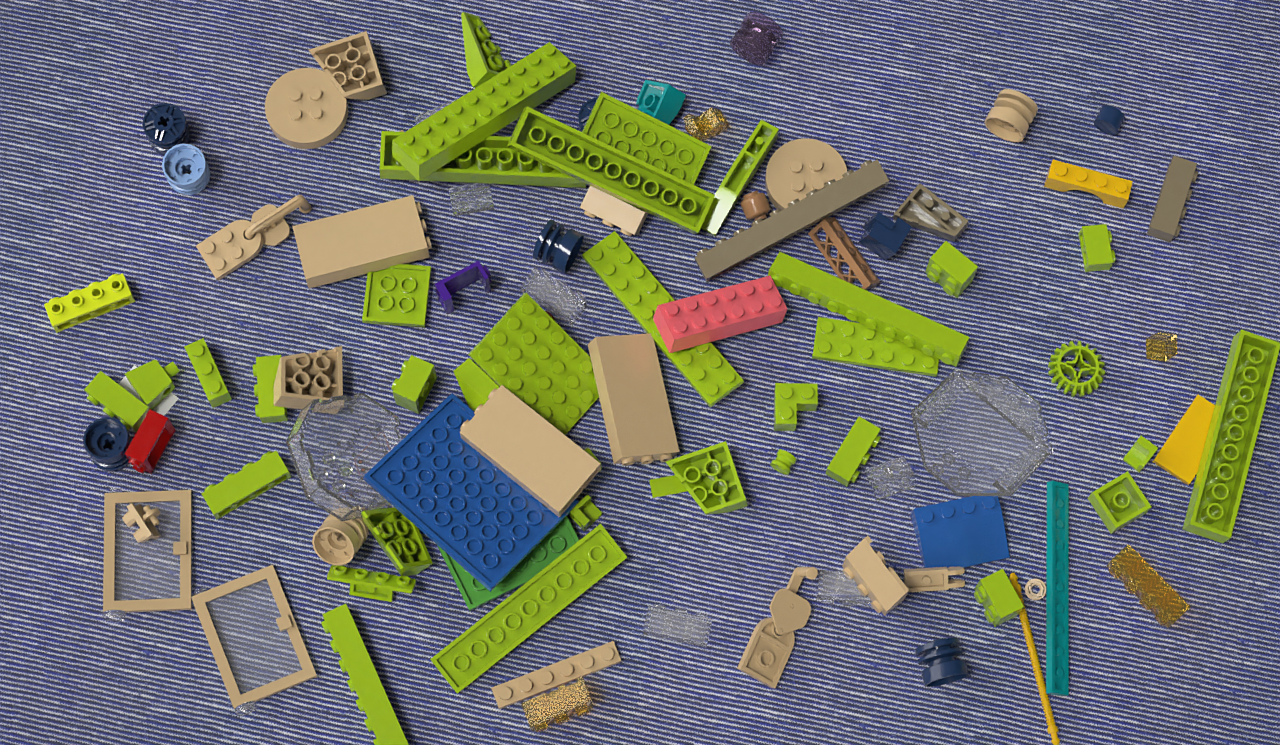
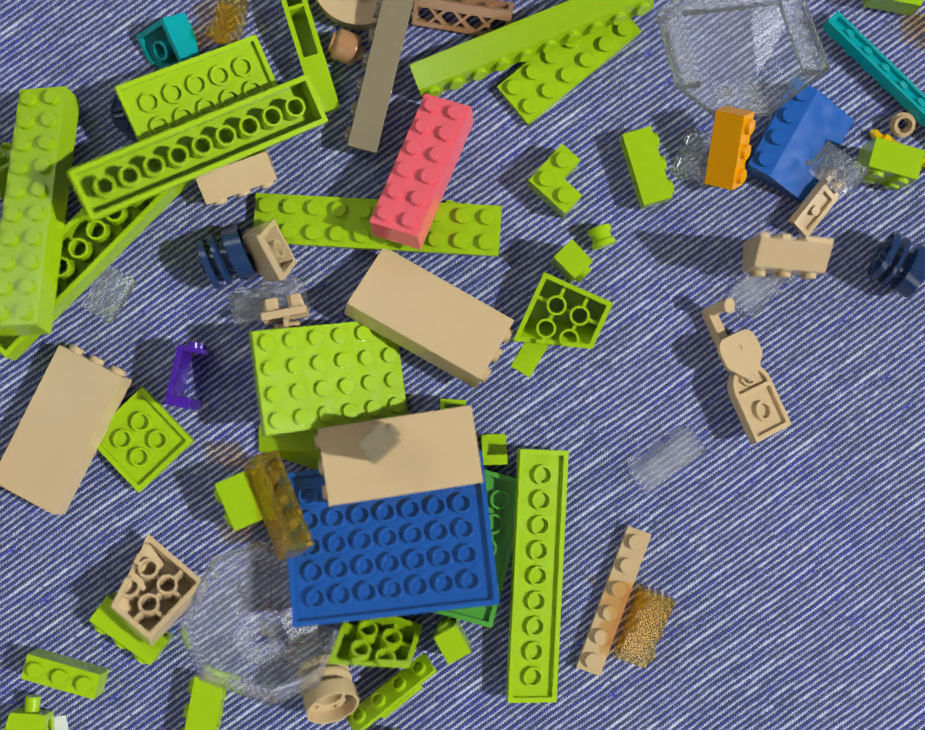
camera: 45 degrees left, 15 degrees up
none -> tan slope [241,219,297,282]
none -> clear yellow brick [244,450,314,561]
none -> tan hips [261,293,310,329]
none -> dark tan brick [356,422,401,464]
none -> lime brick [434,617,471,665]
none -> lime brick [550,239,593,284]
none -> light orange brick [704,106,755,190]
none -> clear bracket [805,141,870,195]

